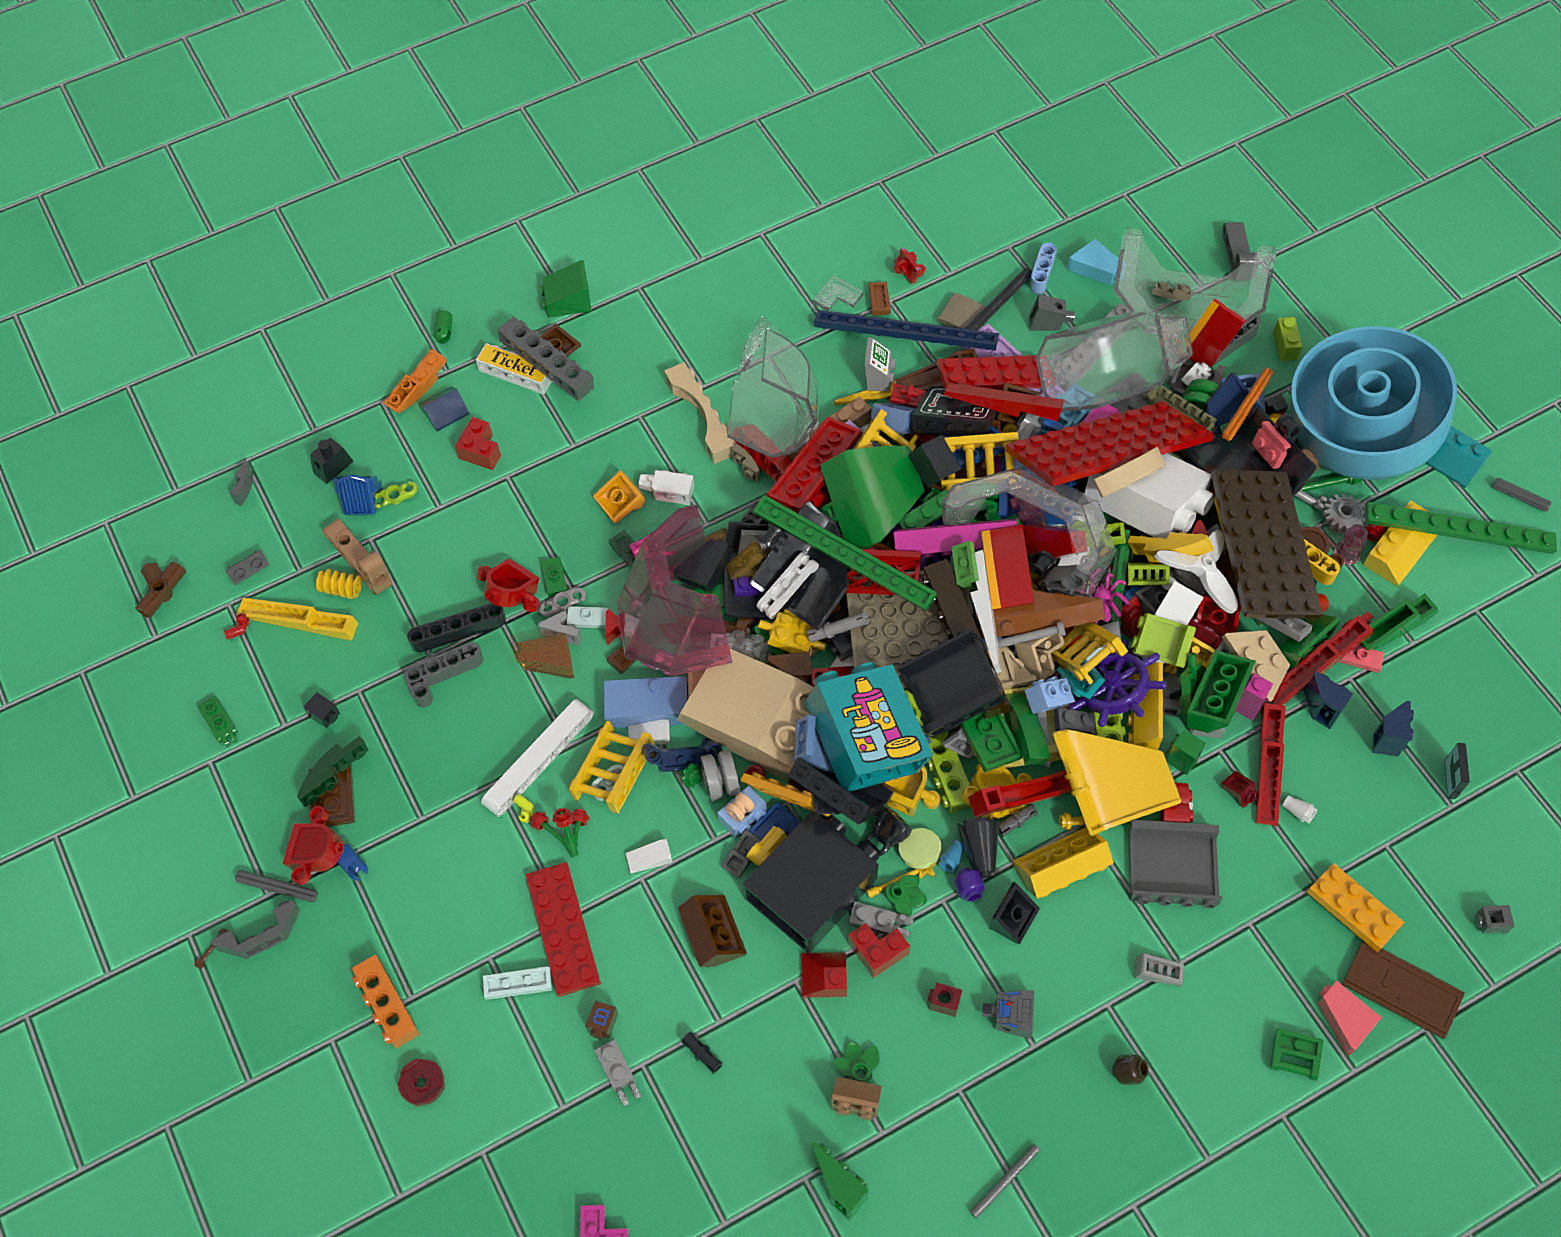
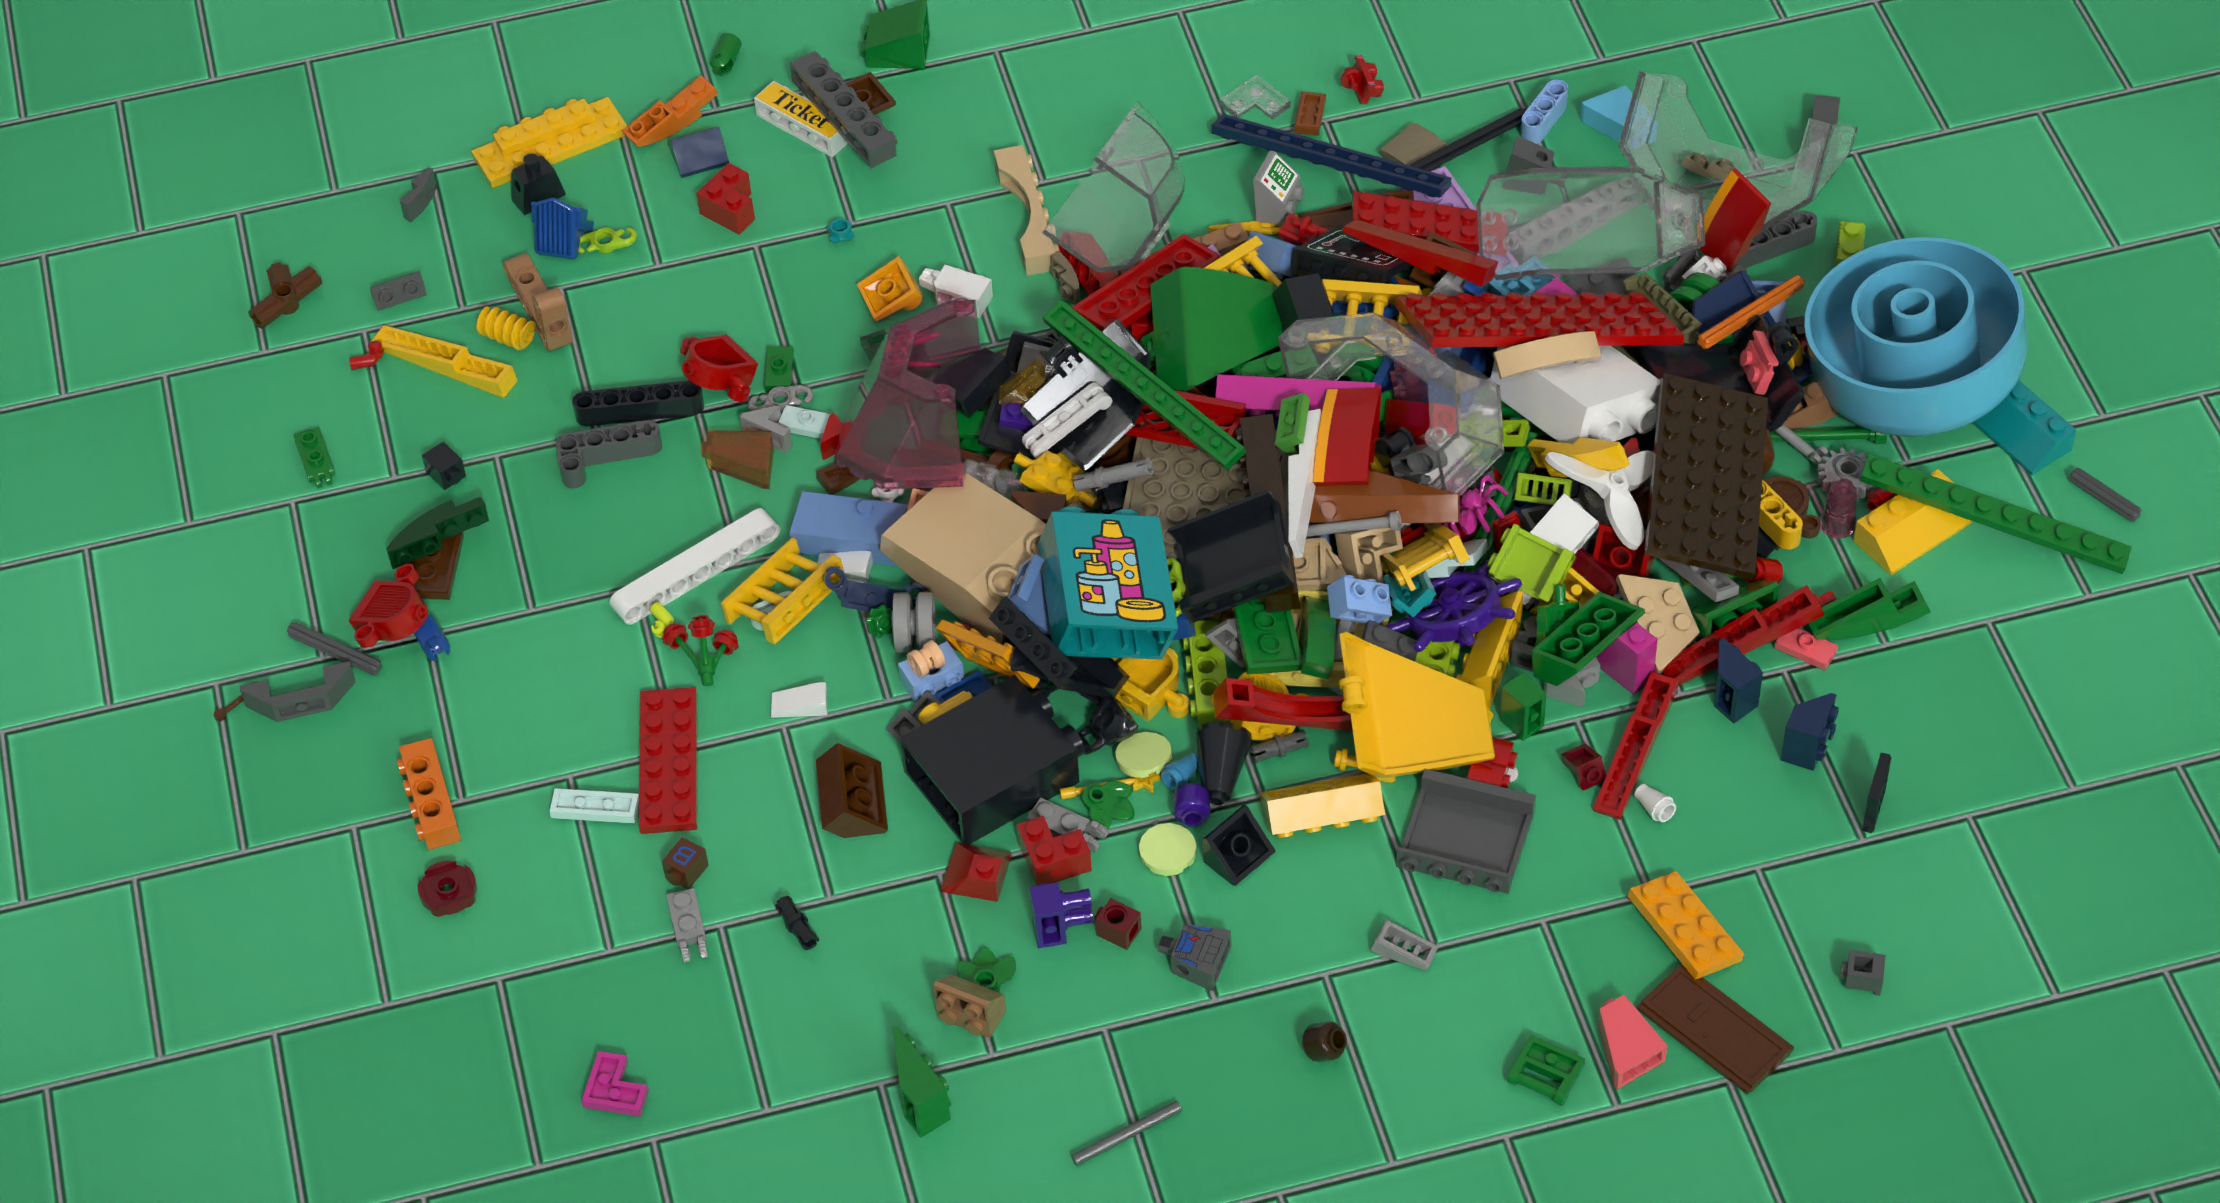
camera: 15 degrees right, 10 degrees down
none -> yellow plate [471,97,627,189]
none -> teal plate [827,218,854,243]
none -> dark purple brick [1029,882,1093,948]
none -> yellowish green tile [1139,823,1197,876]

